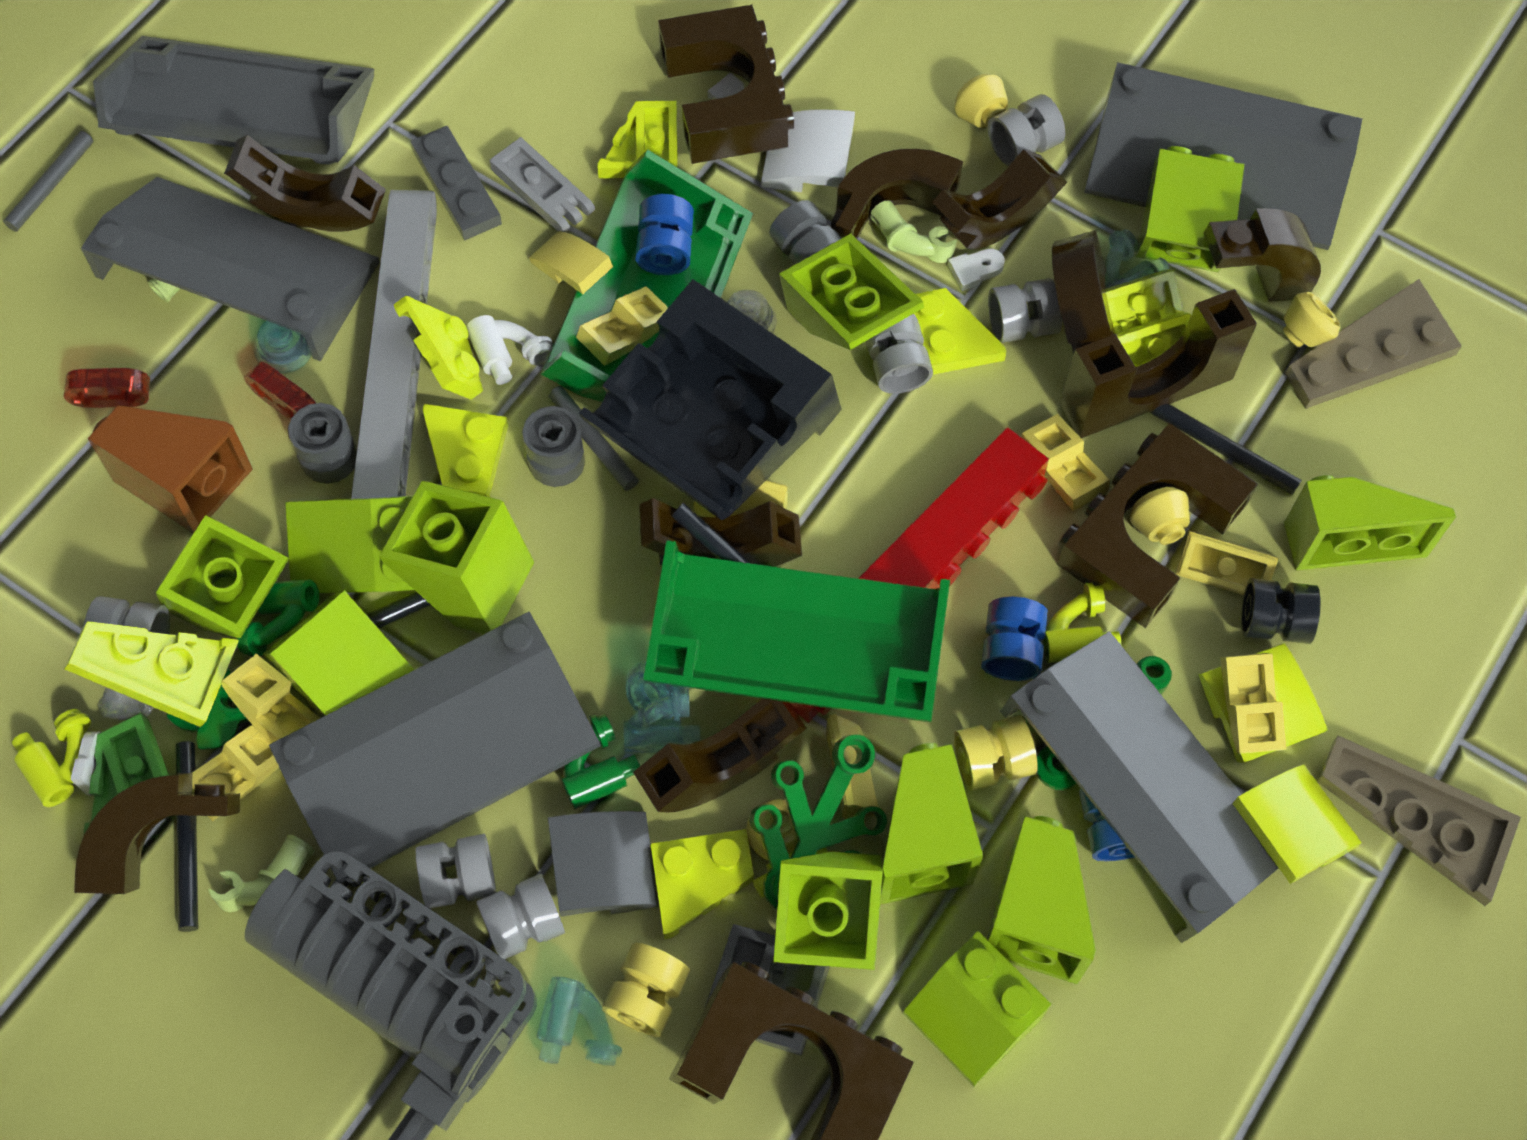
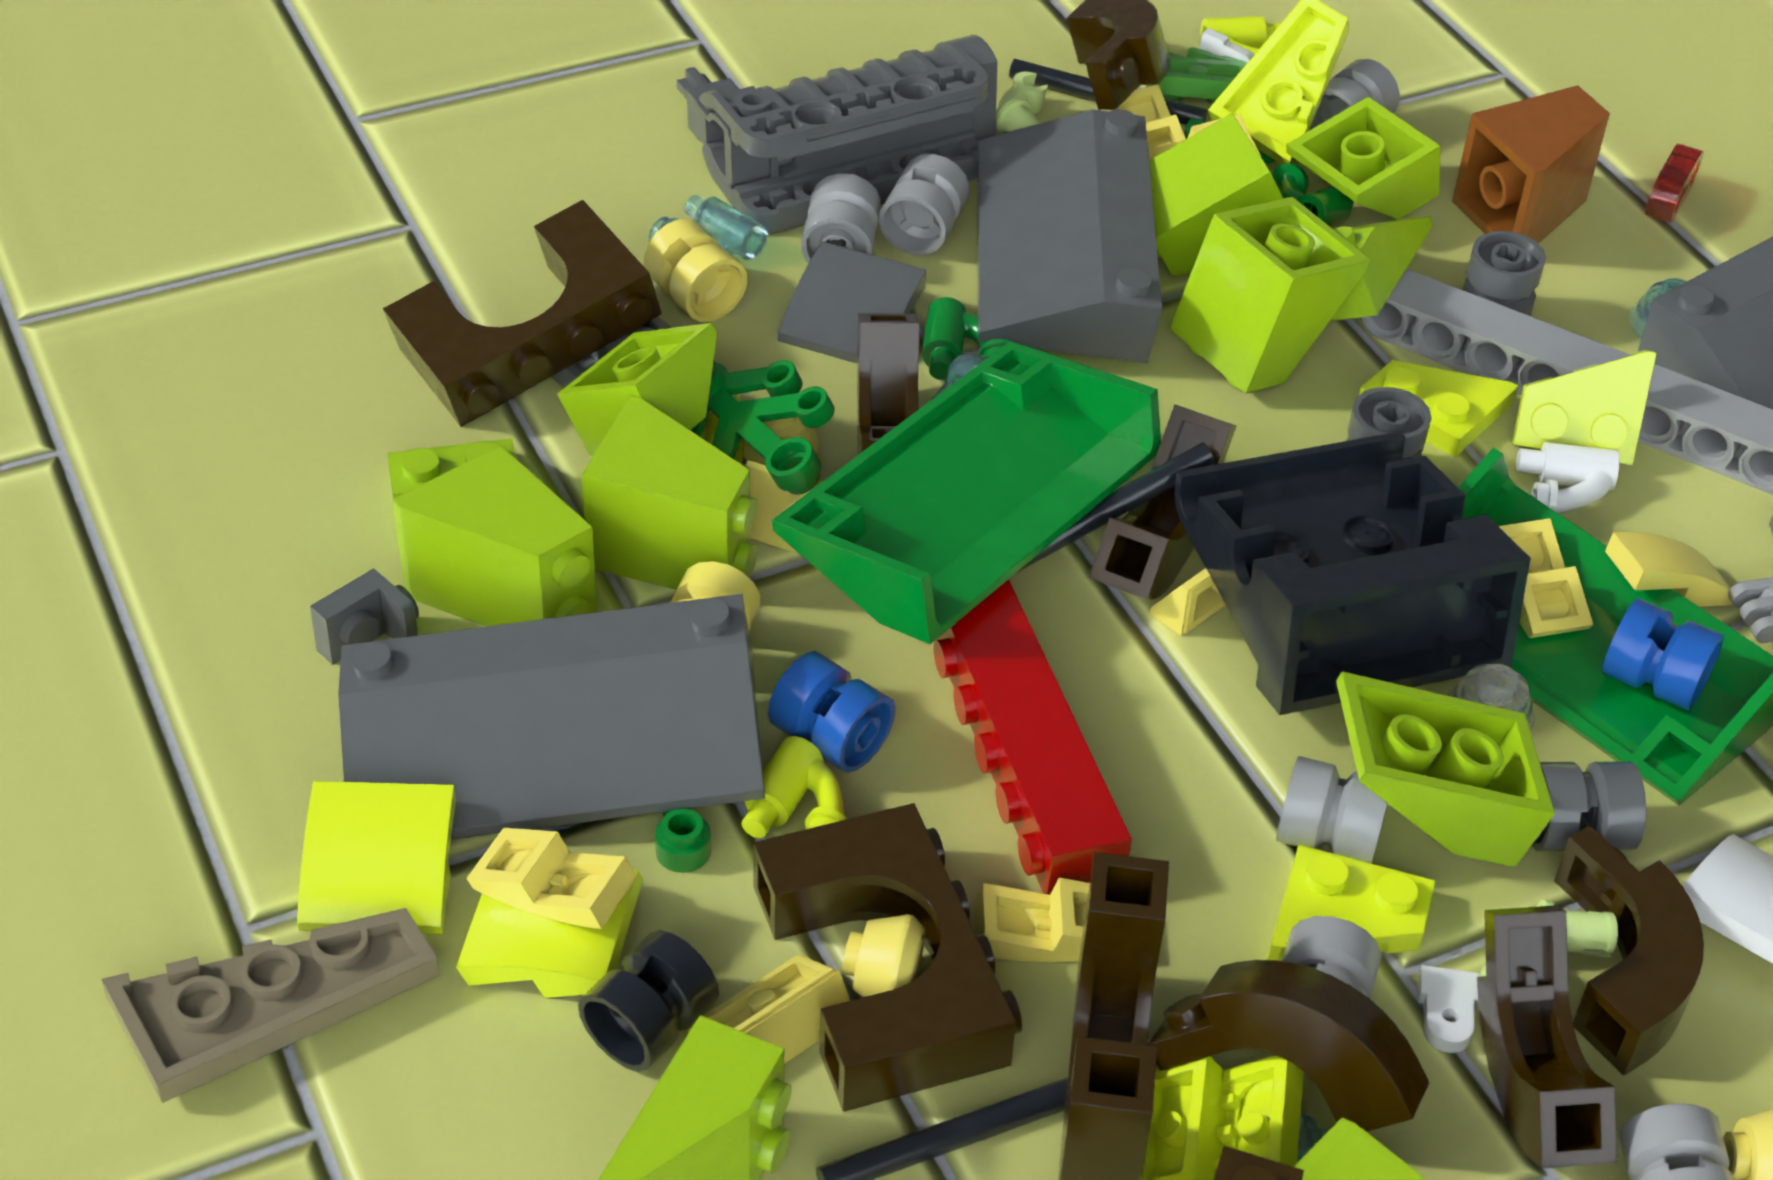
camera: 120 degrees right, 20 degrees down
clear red beam [244,361,316,420] -> none
neon yellow wing [651,829,754,939] -> none
none -> dark grey bracket [310,568,419,665]

